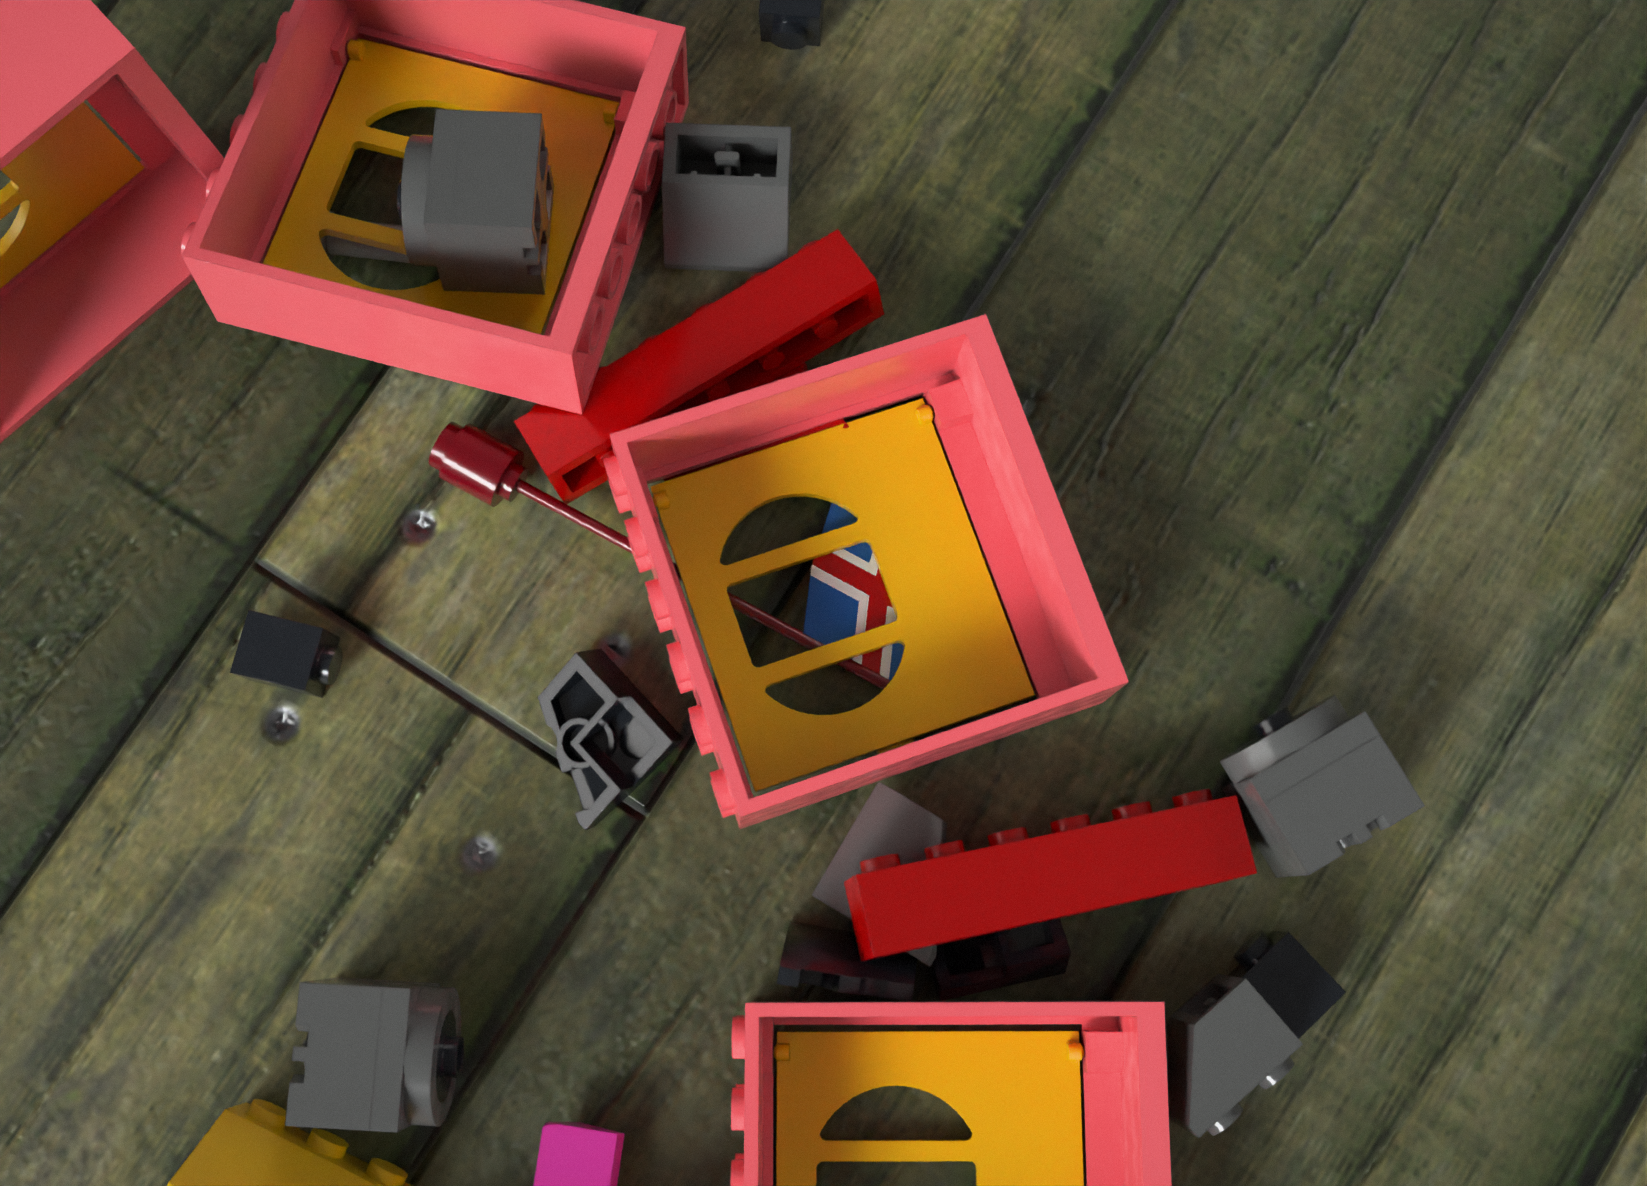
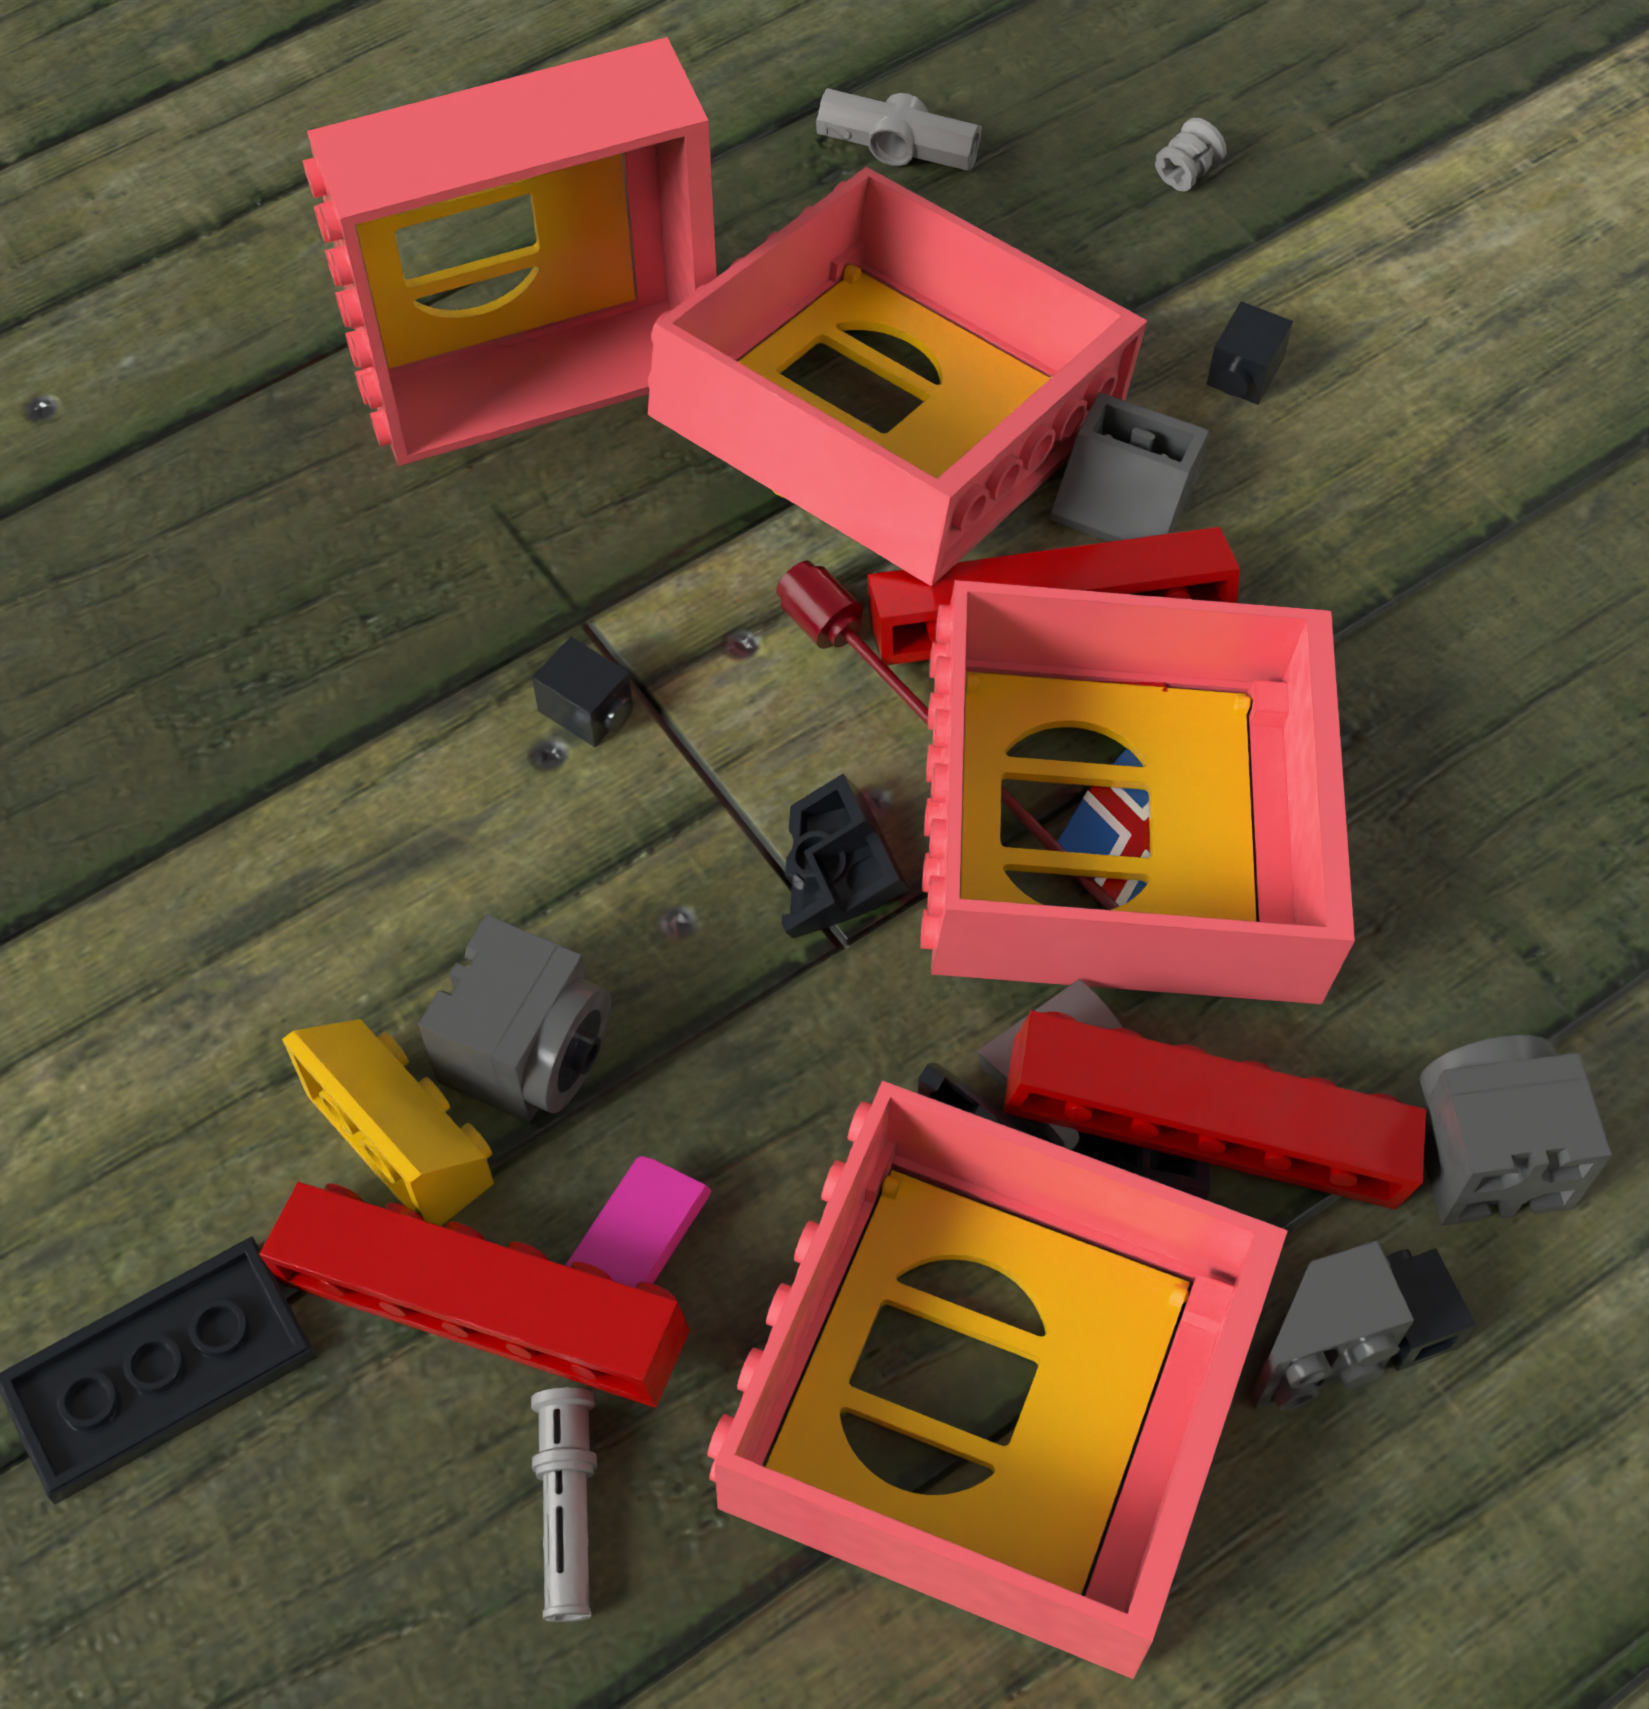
camera: 20 degrees right, 20 degrees down
dark grey piece [397,109,554,295] -> none

